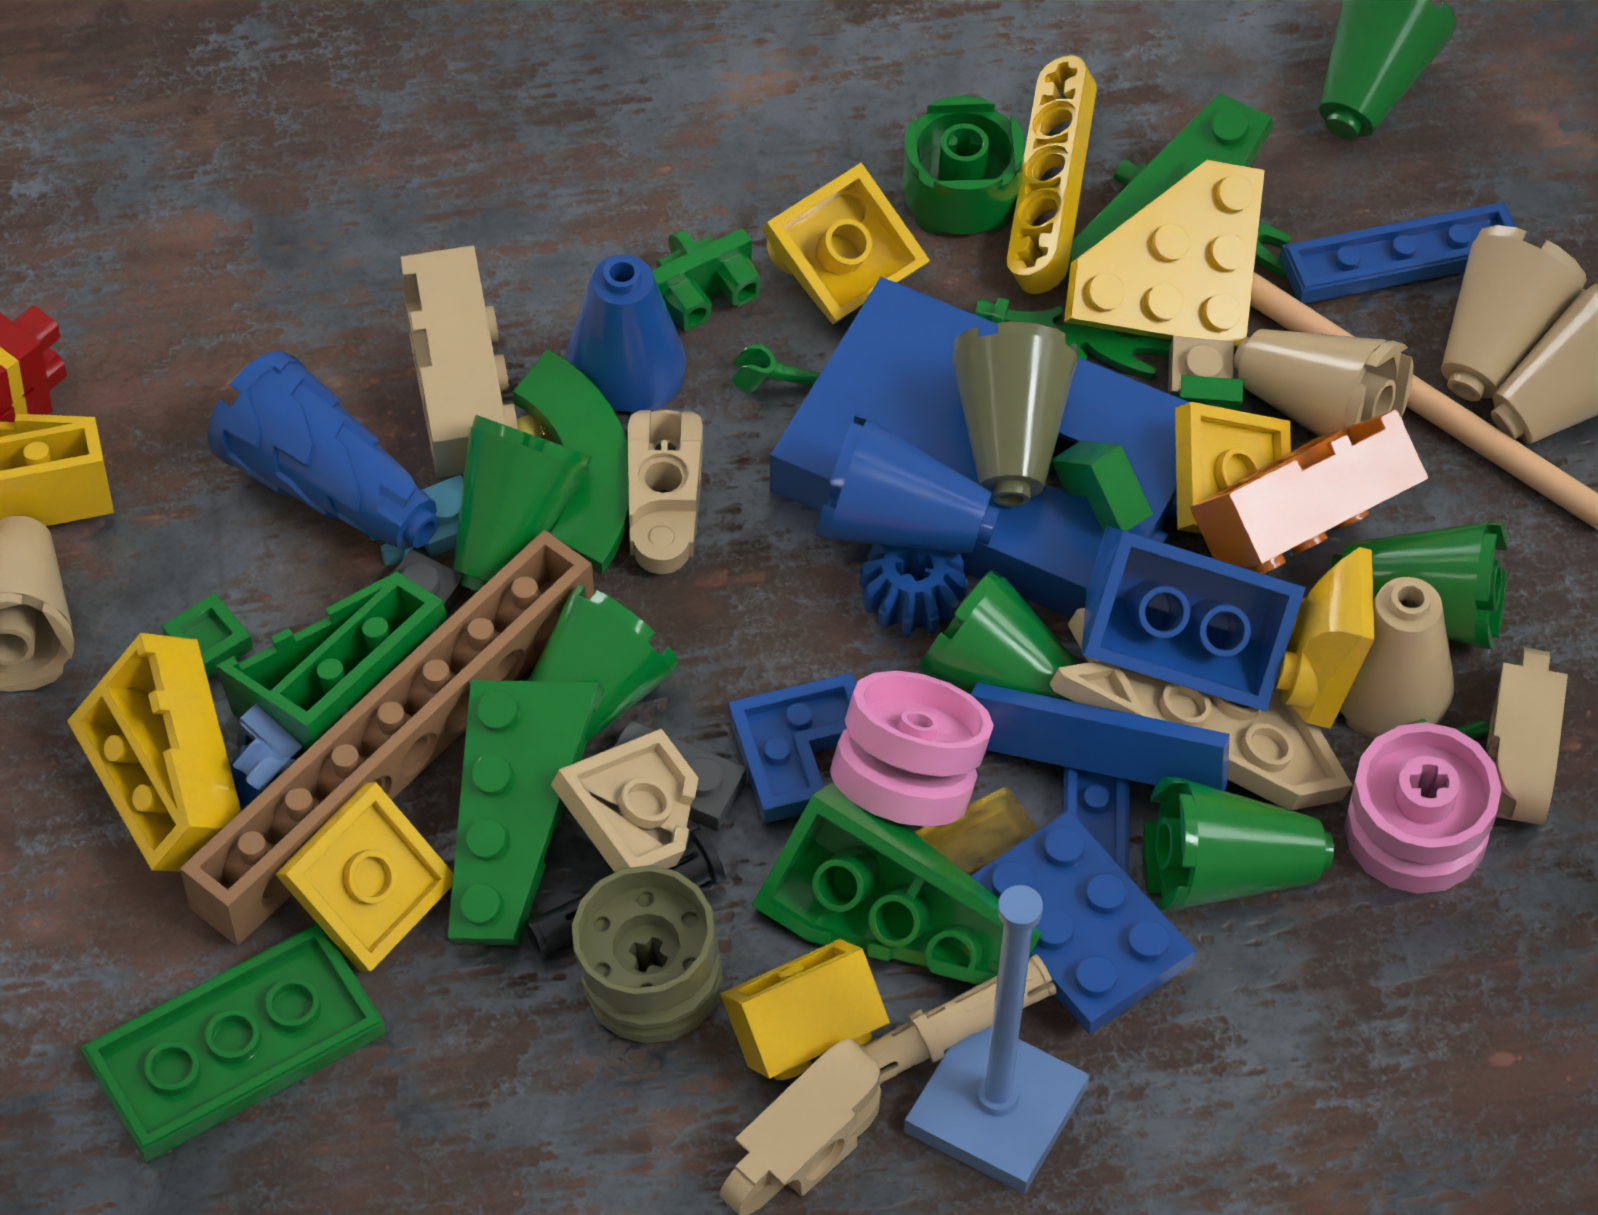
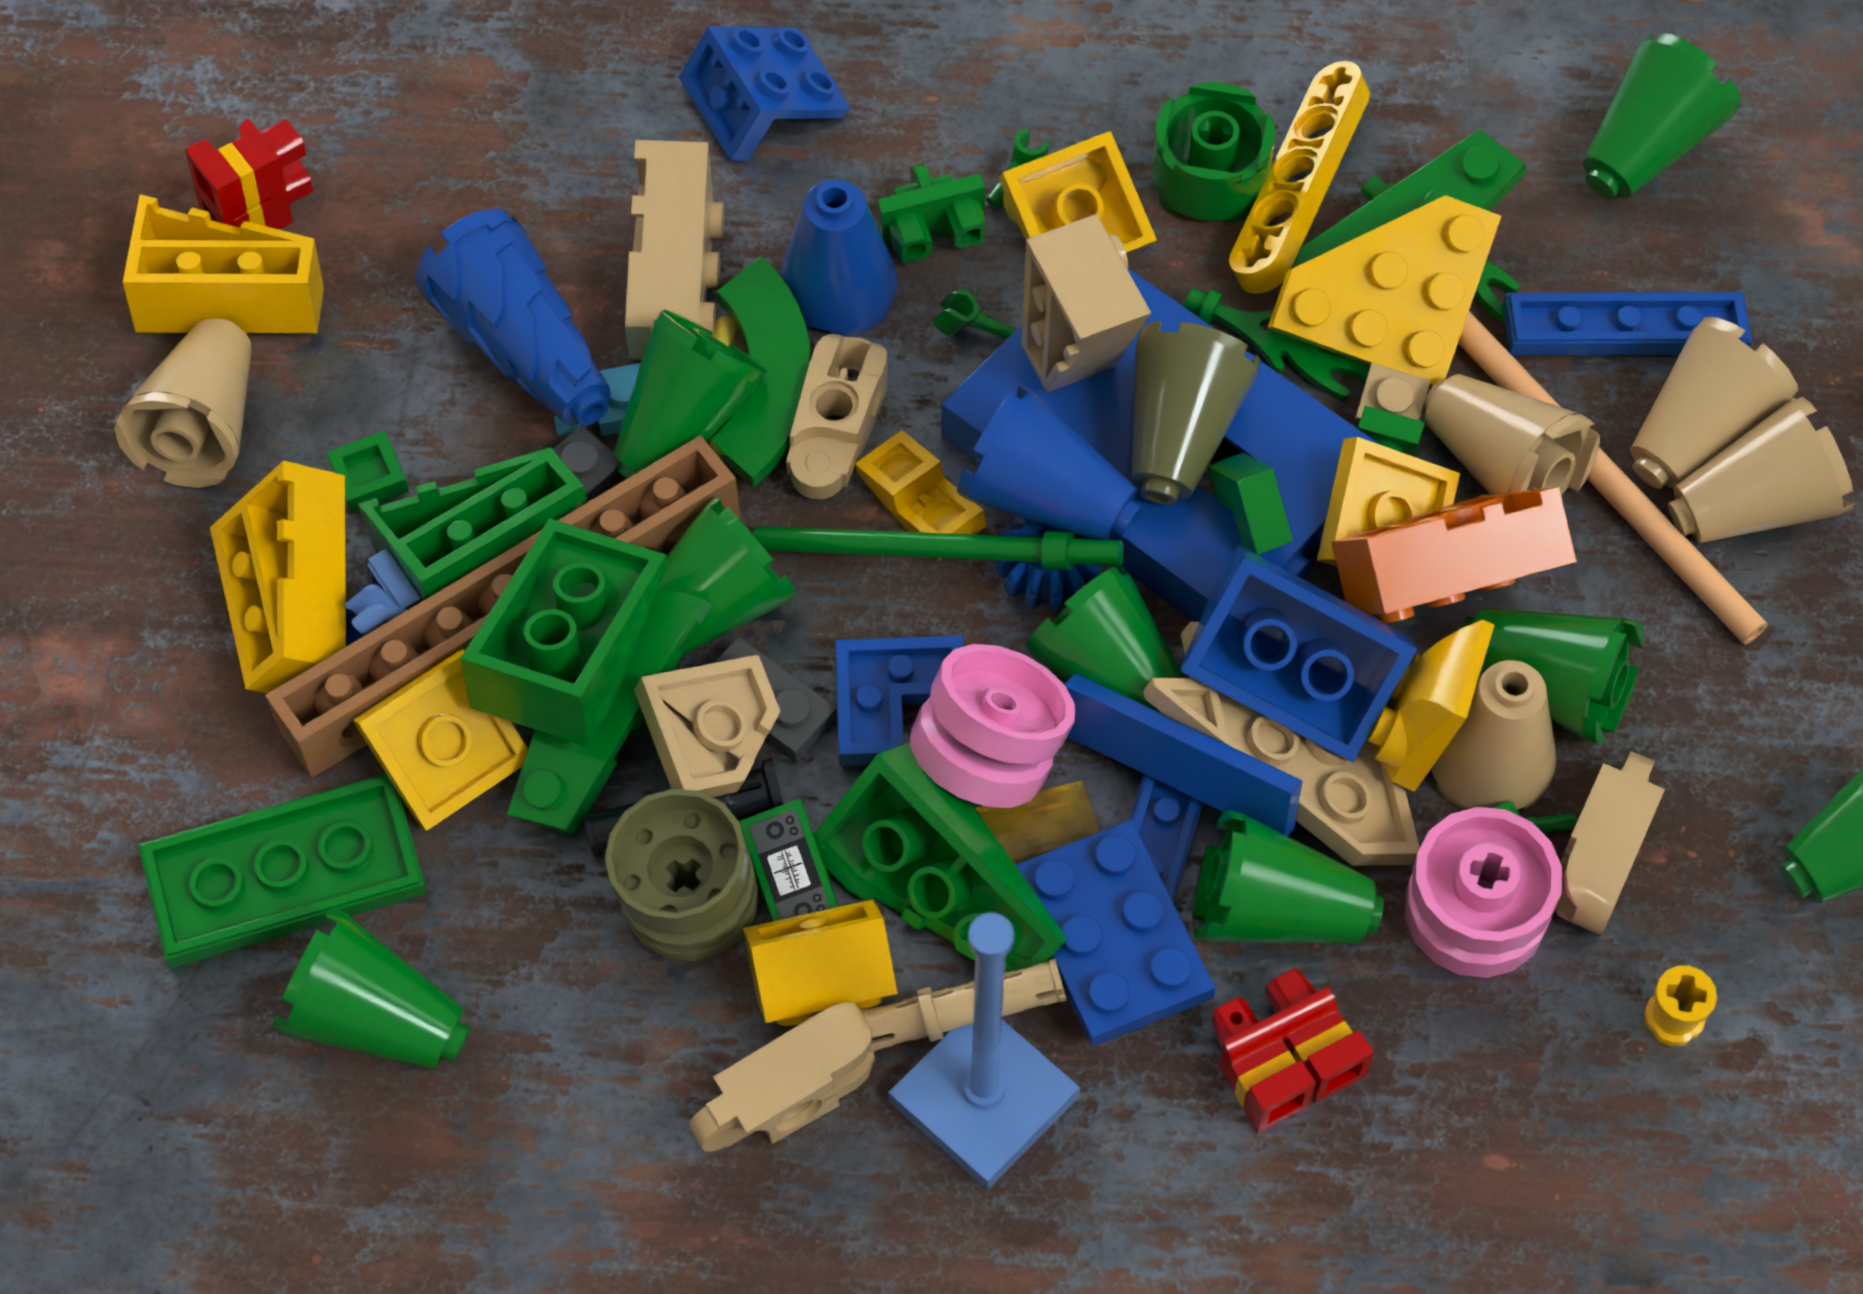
camera: 15 degrees right, 5 degrees up
none -> green cone [272,908,471,1070]
none -> green slope [460,518,667,747]
none -> blue bracket [678,26,850,161]
none -> tile [739,799,840,921]
none -> green bar [753,526,1124,570]
none -> yellow slope [855,430,987,560]
none -> green hand [986,129,1049,208]
none -> tan wedge [1021,214,1151,392]
none -> red hips [1211,968,1374,1134]

